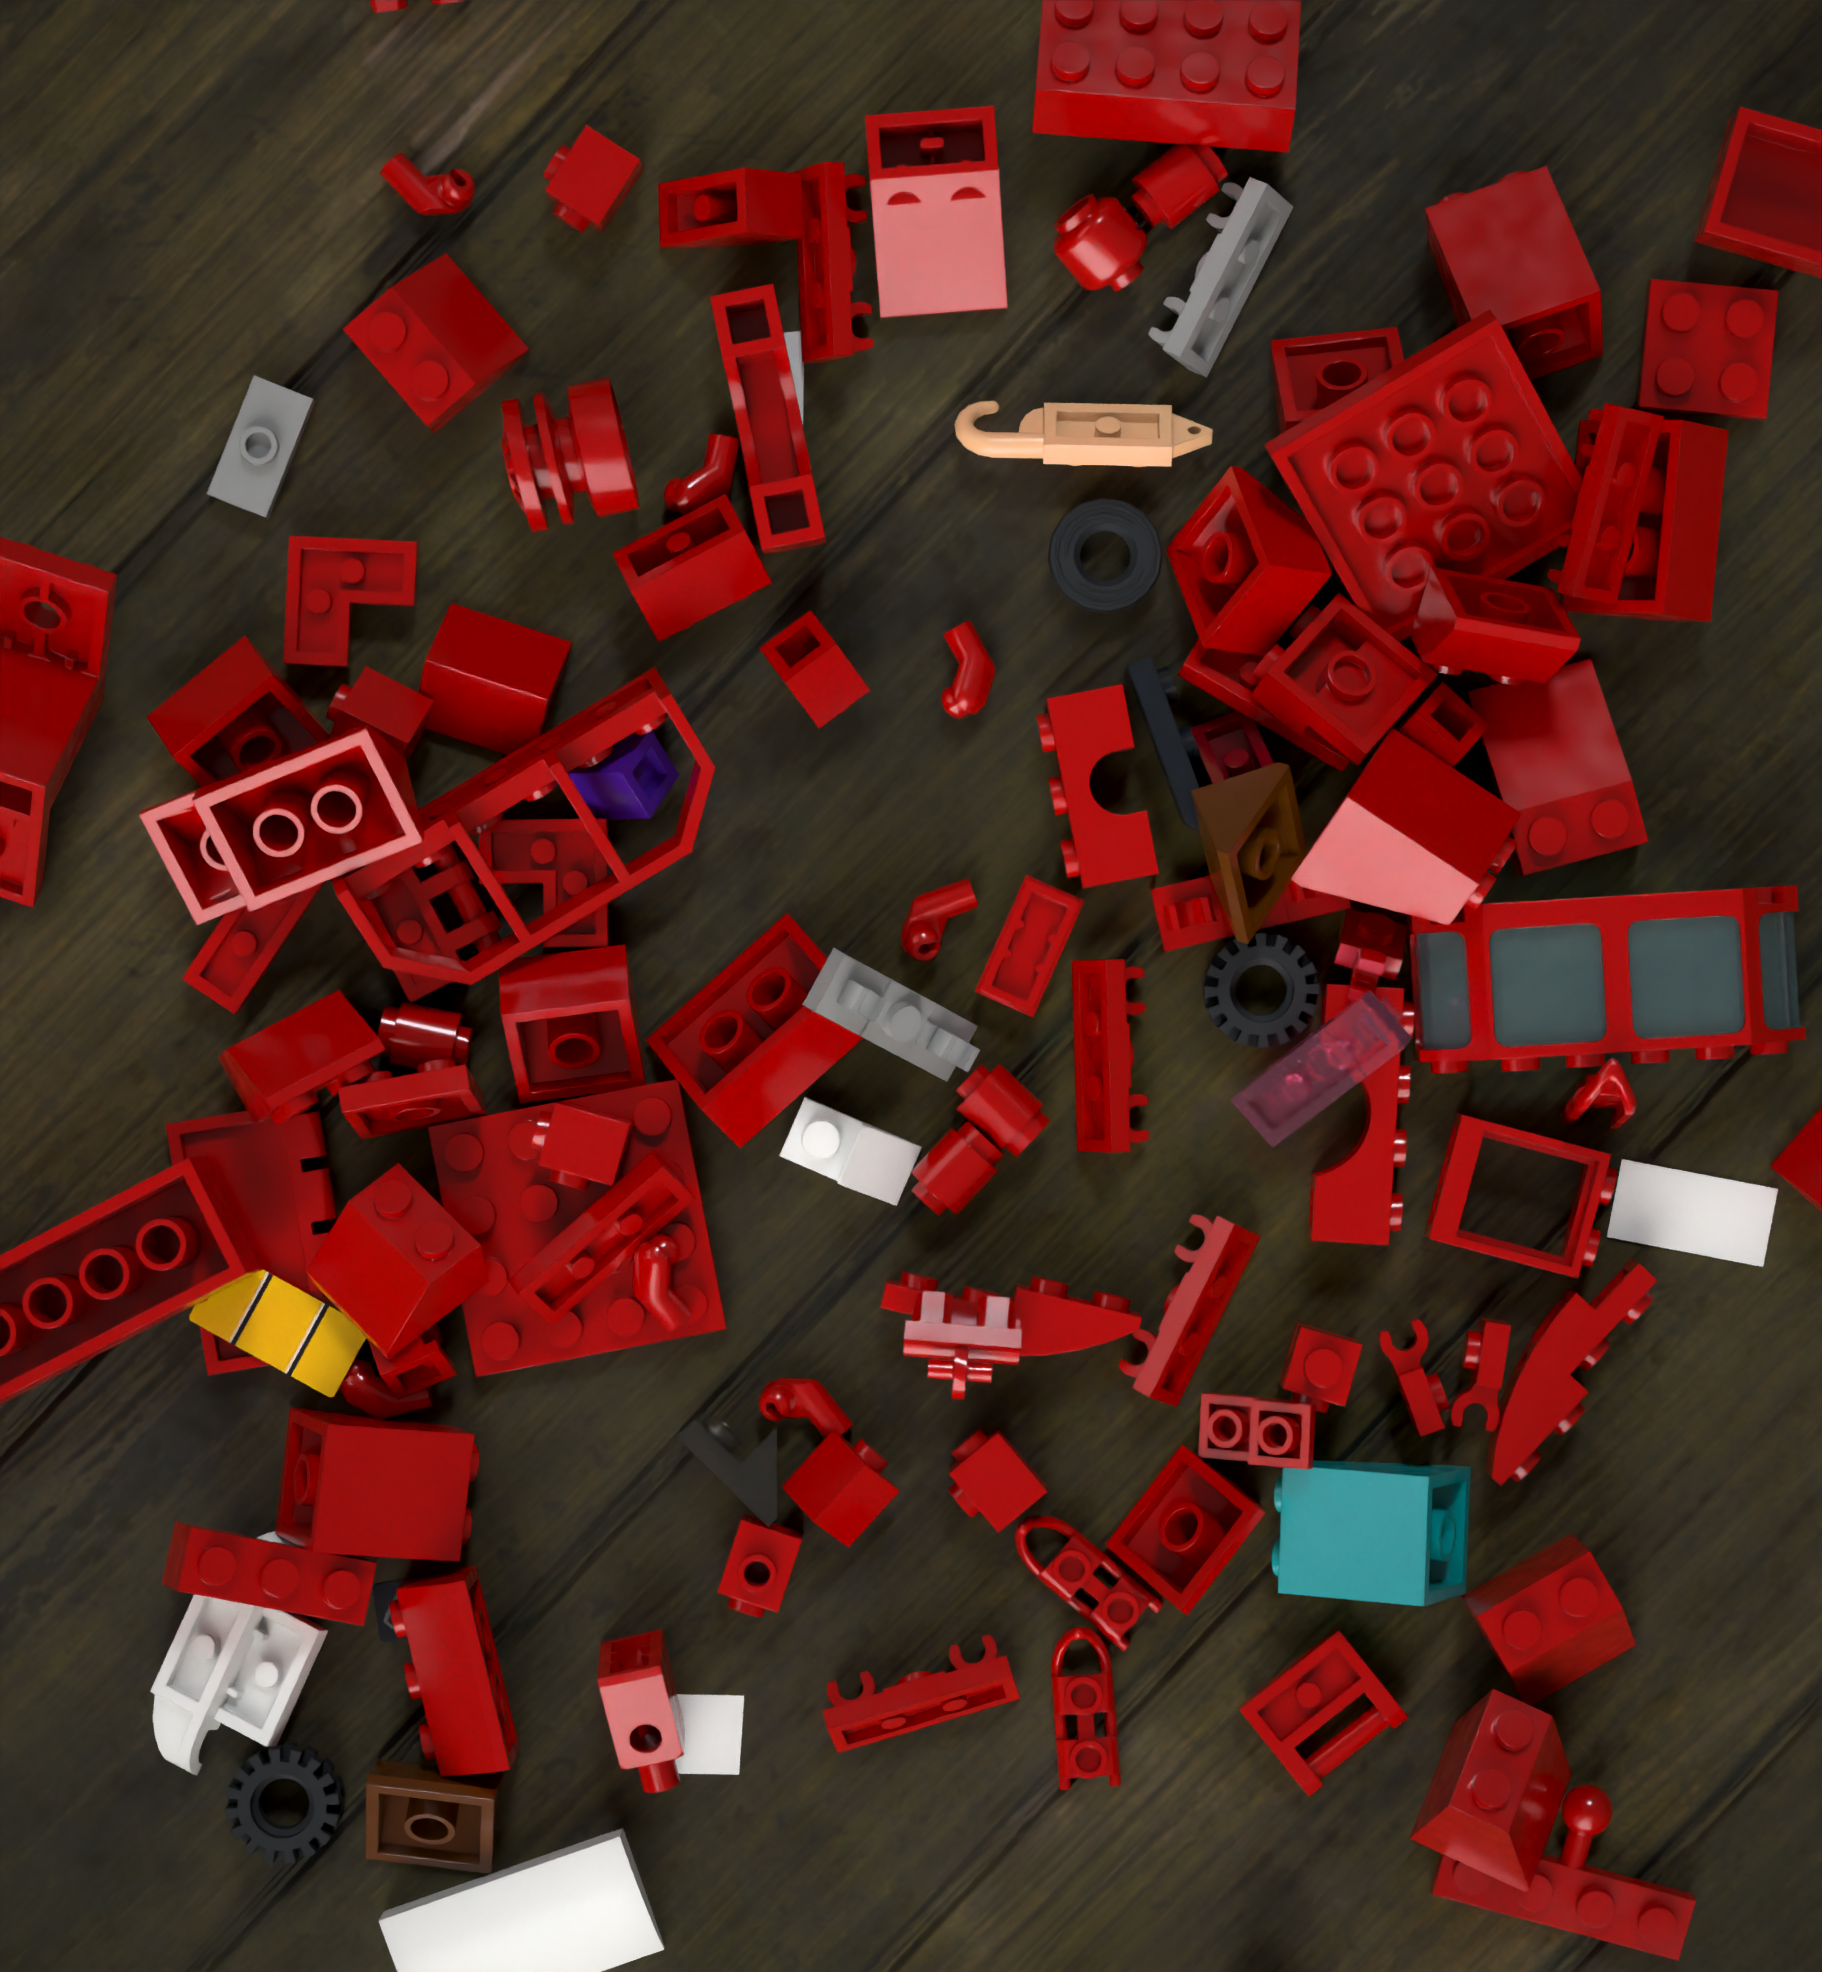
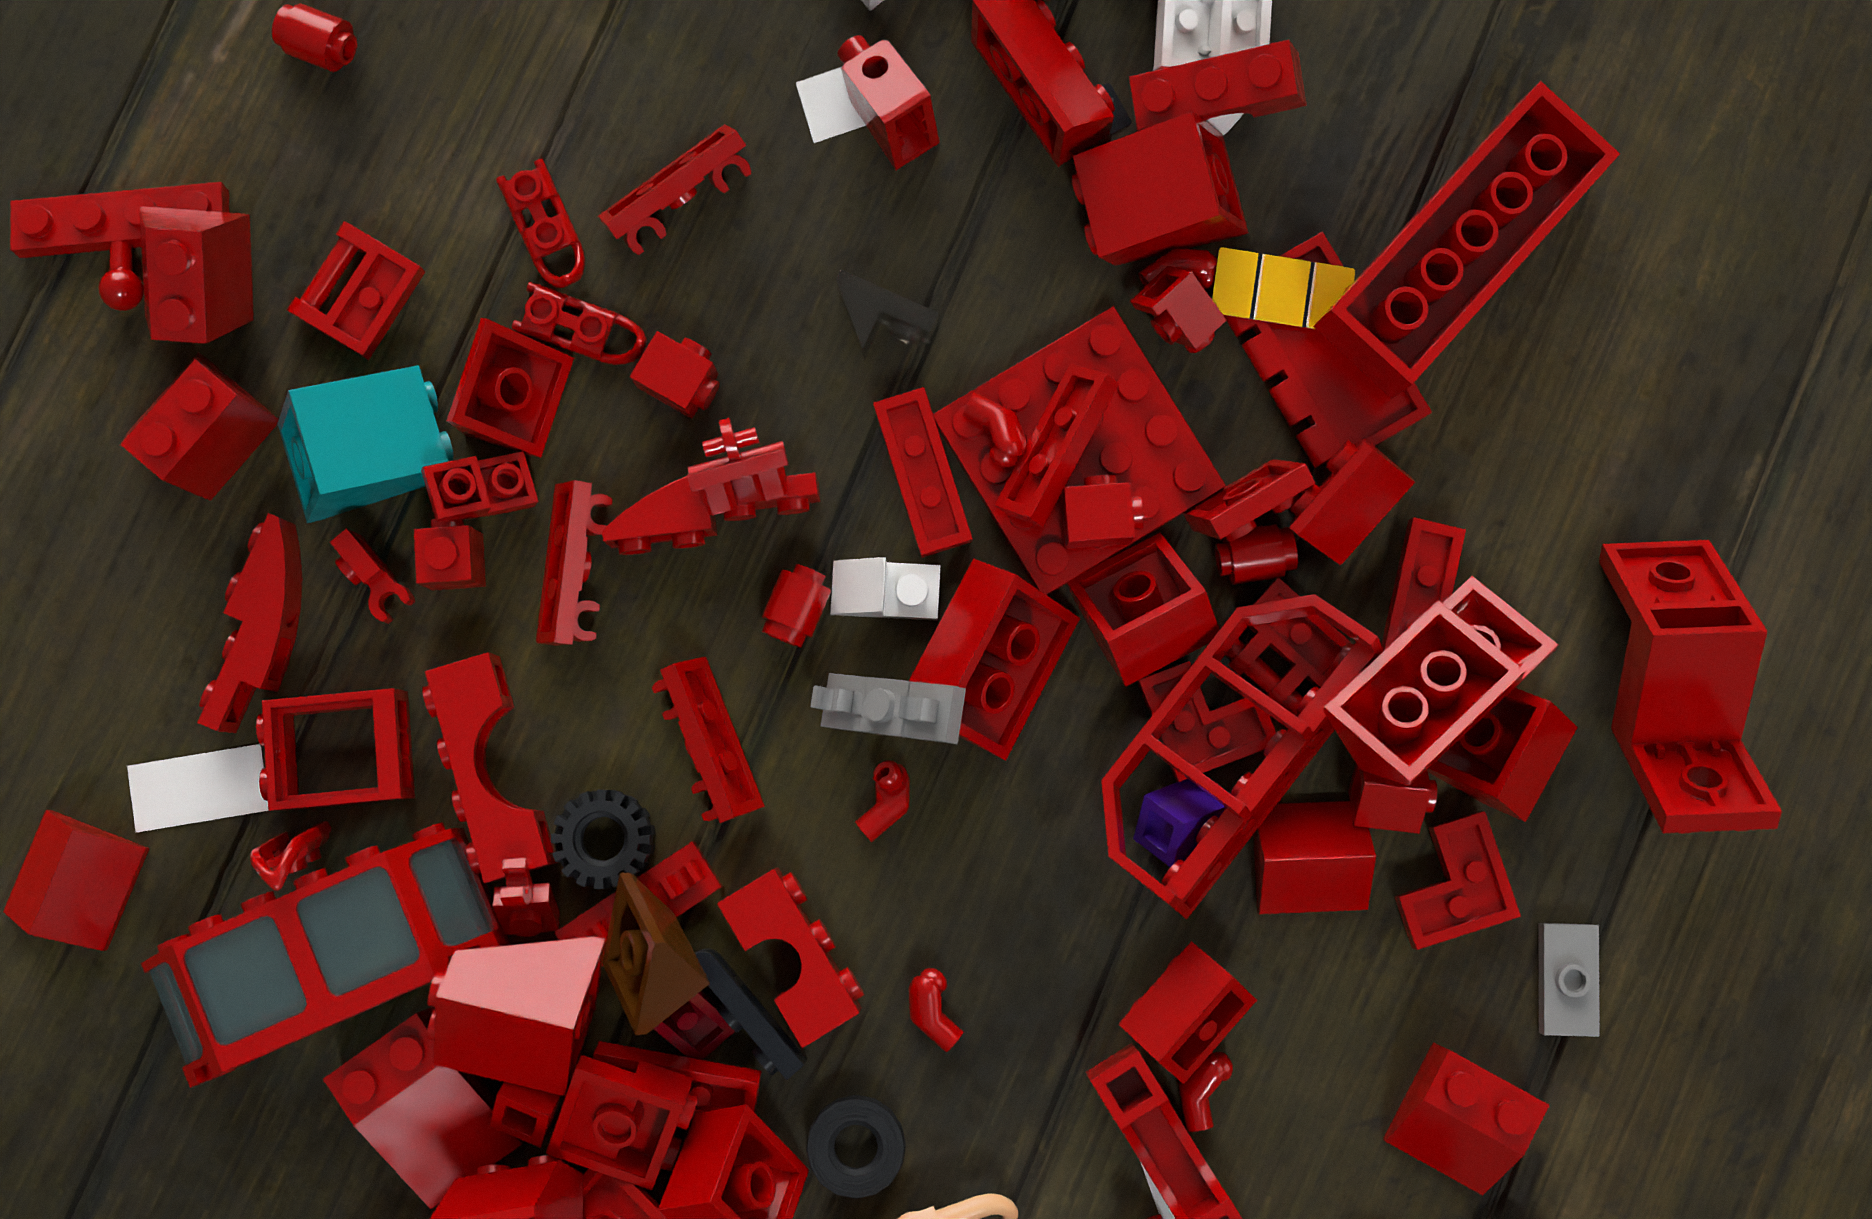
camera: 160 degrees right, 5 degrees down
red slope [306,1163,488,1360] -> none
red wheel [501,377,640,533] -> none
red brick [717,1513,804,1617] -> none
red arm [758,1377,853,1438] -> none
red brick [759,610,870,729] -> none
red brick [782,1431,900,1548] -> none
red brick [956,1063,1051,1157] -> none
red plate [974,875,1085,1017] -> none
clear pink plate [1231,990,1412,1148] -> none
red plate [1449,1317,1511,1432] -> none
none -> red plate [873,387,973,558]

